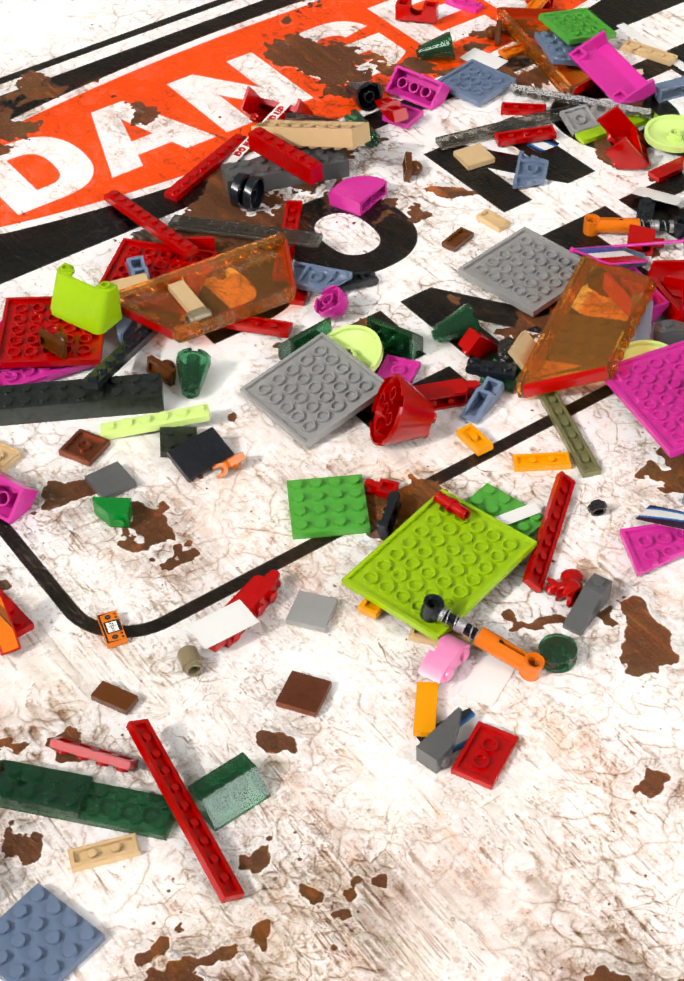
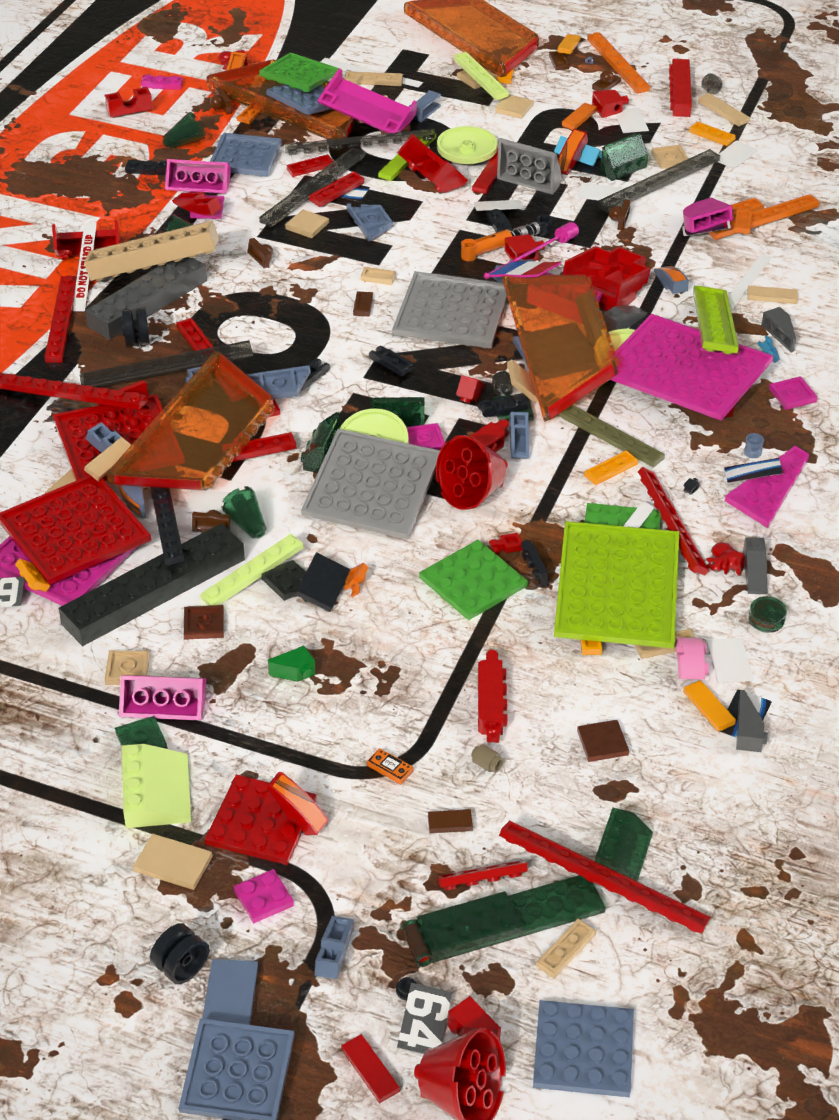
camera: 35 degrees left, 0 degrees up
reddish brown tile [38,328,68,360] -> none
lime windscreen [50,263,122,335] -> none
dark grey tile [85,461,137,497] -> none
tan tile [168,280,204,313] -> none
dark tan brick [185,306,212,328] -> none
white sticker [187,599,259,649] -> none
red brick [248,127,323,185] -> none
clear smoke tile [286,112,339,121] -> none
light grey tile [286,590,338,633] -> none
dark pink cylinder [314,285,349,320] -> none
dark pink brick [328,176,387,216] -> none
black cone [346,81,383,111] -> none
piece [420,594,545,682] -> none
clear green cone [431,303,481,343] -> none
red pin [433,491,471,521] -> none
red tile [451,721,519,790] -> none
light orange plate [456,423,493,456] -> none
white sticker [459,48,508,70] -> none
light grey tile [559,104,599,137] -> none
none -> black hinge [125,159,167,175]
none -> black hinge [369,345,414,377]

